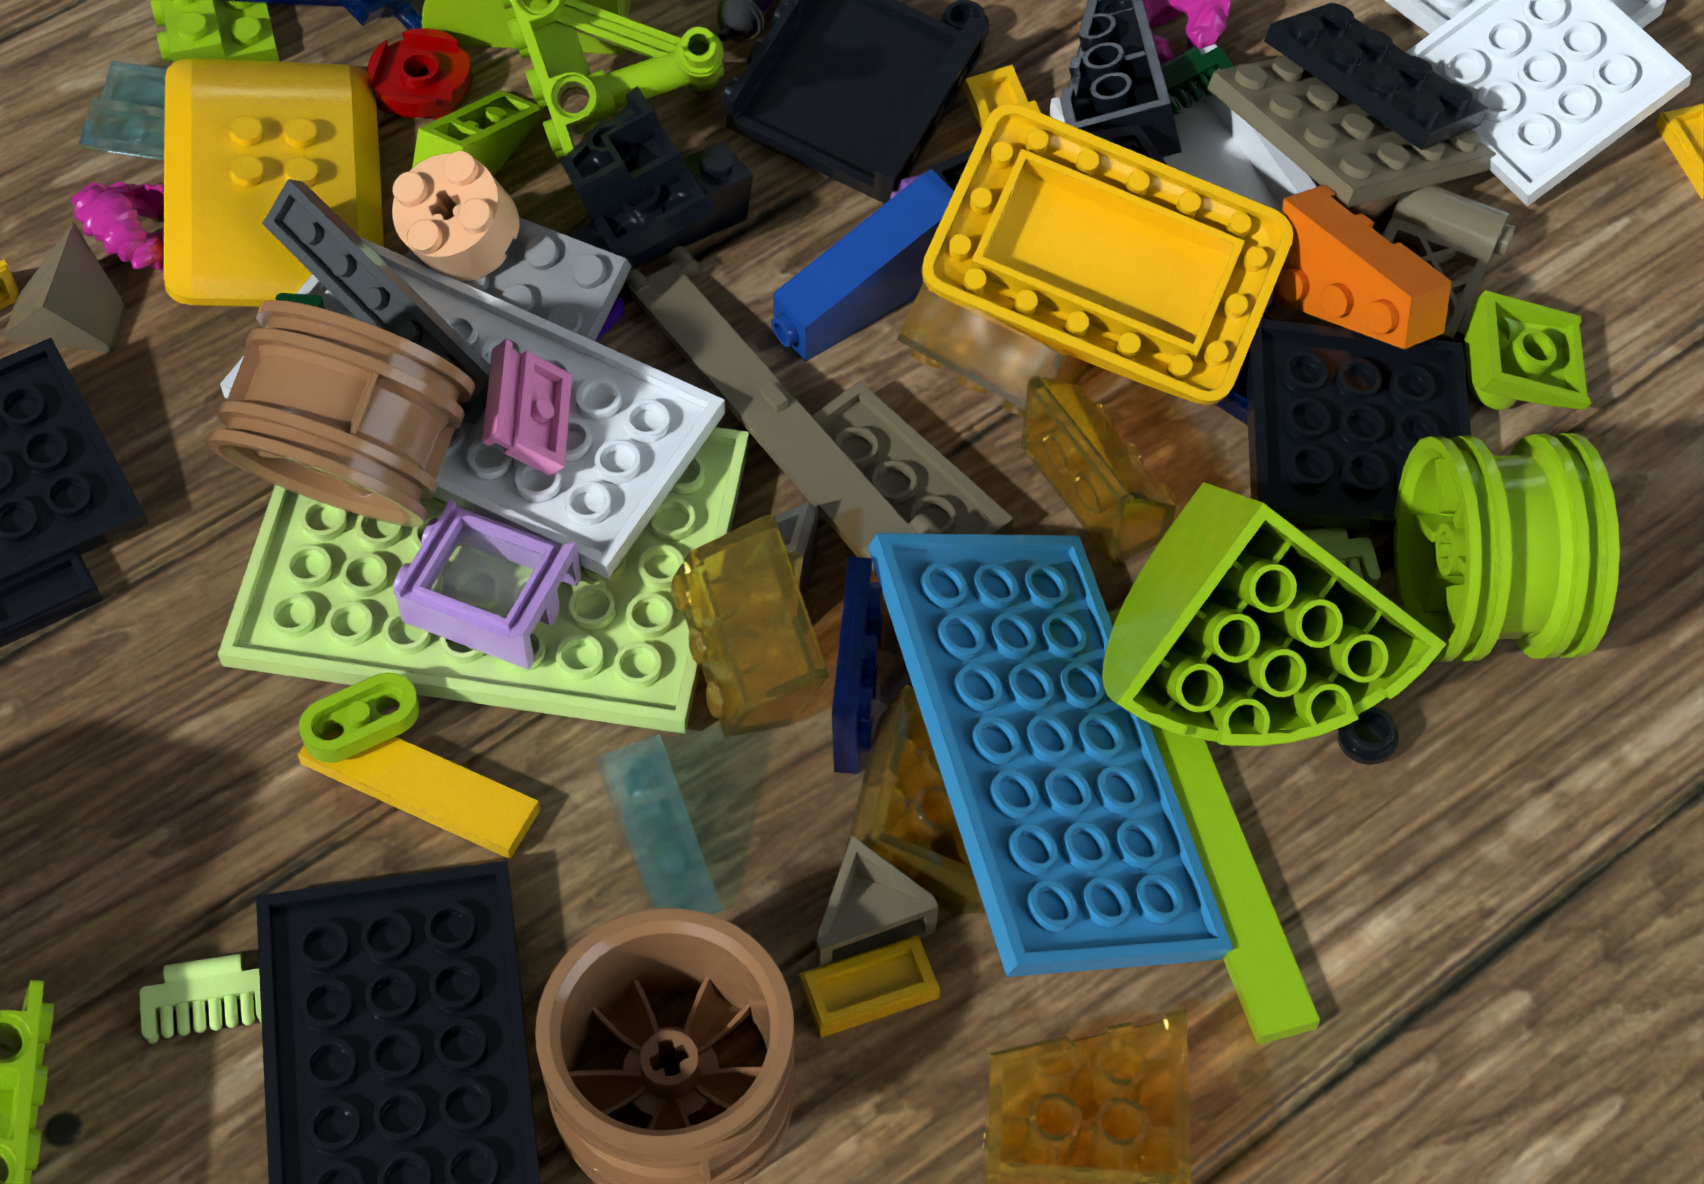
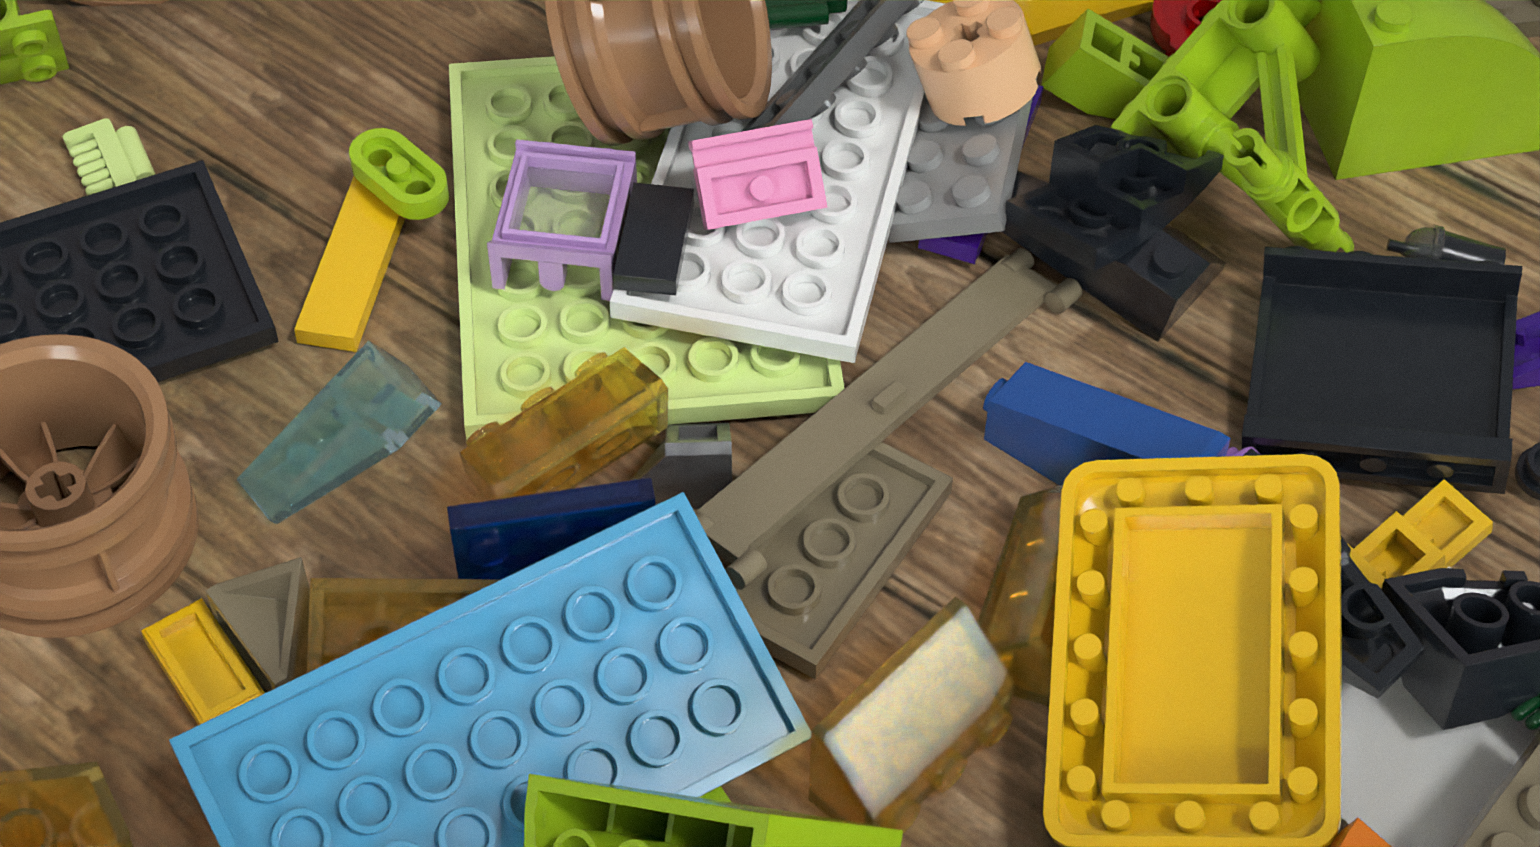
camera: 75 degrees right, 5 degrees down
none -> black tile [613,182,695,296]

